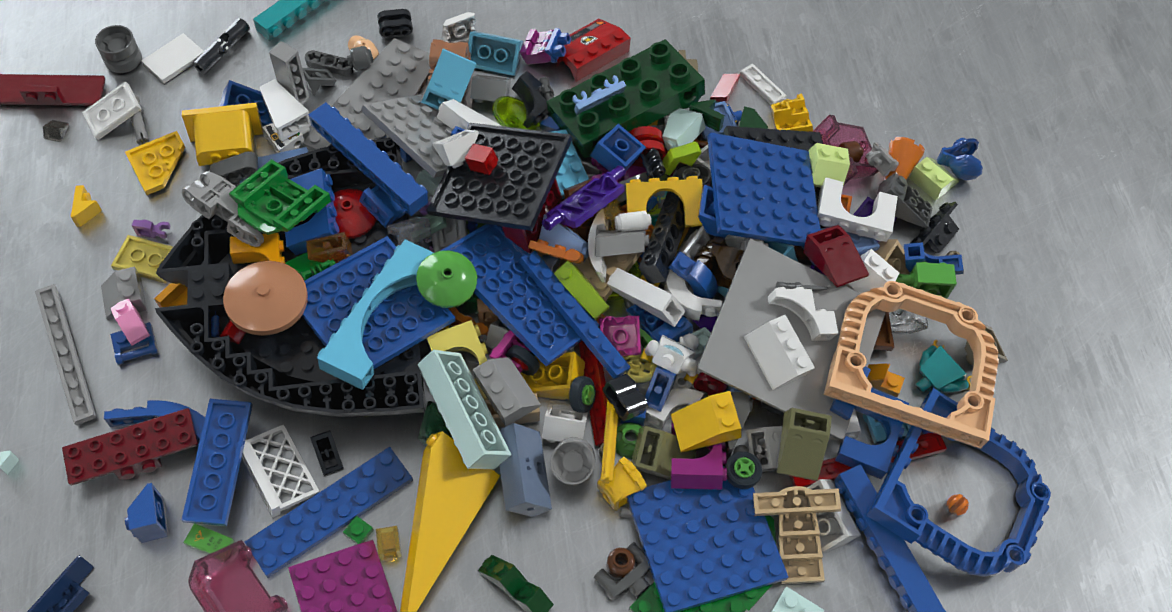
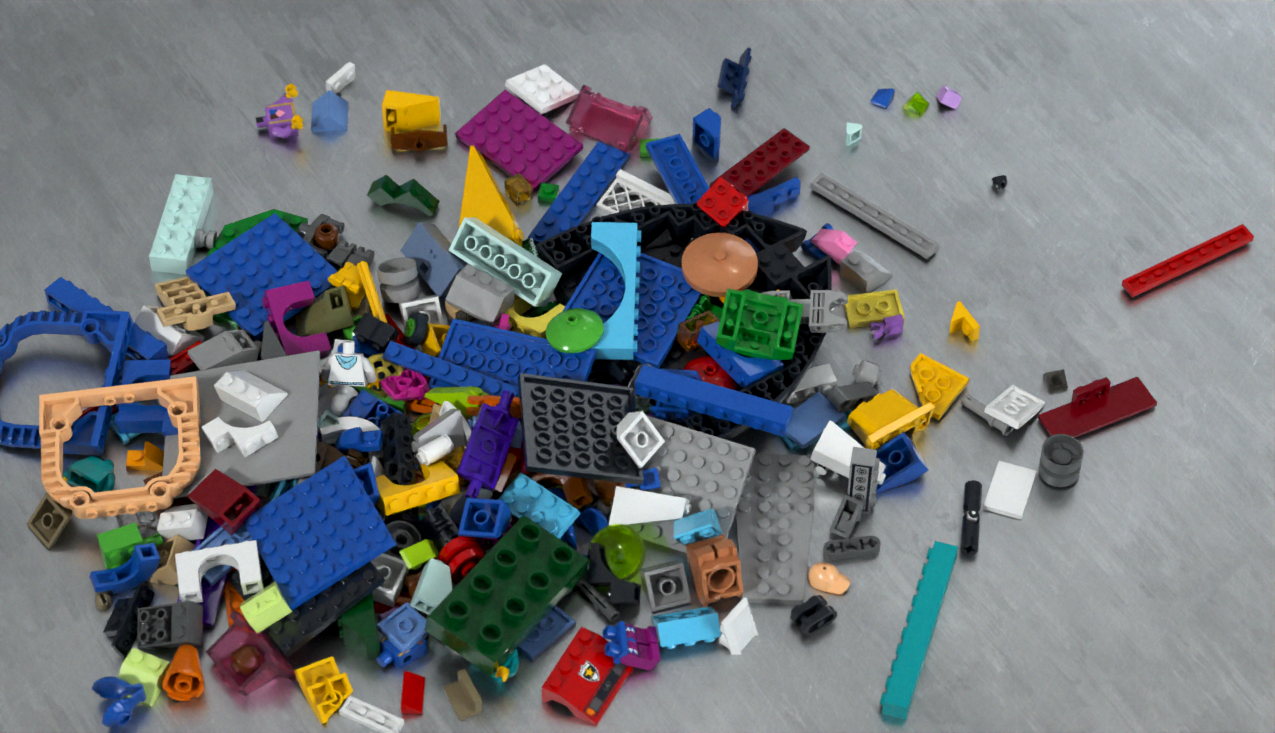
camera: 160 degrees right, 10 degrees down
dark grey head [347,46,374,70] -> none
red brick [465,143,498,175] -> none
light blue plate [573,75,626,115] -> none
white slope [607,268,685,327] -> none
yellow slope [671,391,742,453] -> none
dark green slope [689,99,725,132] -> none
black wheel [724,451,762,489] -> none
dark grey piece [776,282,828,291] -> none
olive slope [777,408,832,481] -> none
light grey hips [865,142,899,176] -> none
orange arm [946,494,969,517] -> none
none -> dark grey legs [327,240,375,271]
none -> red bracket [697,177,749,227]

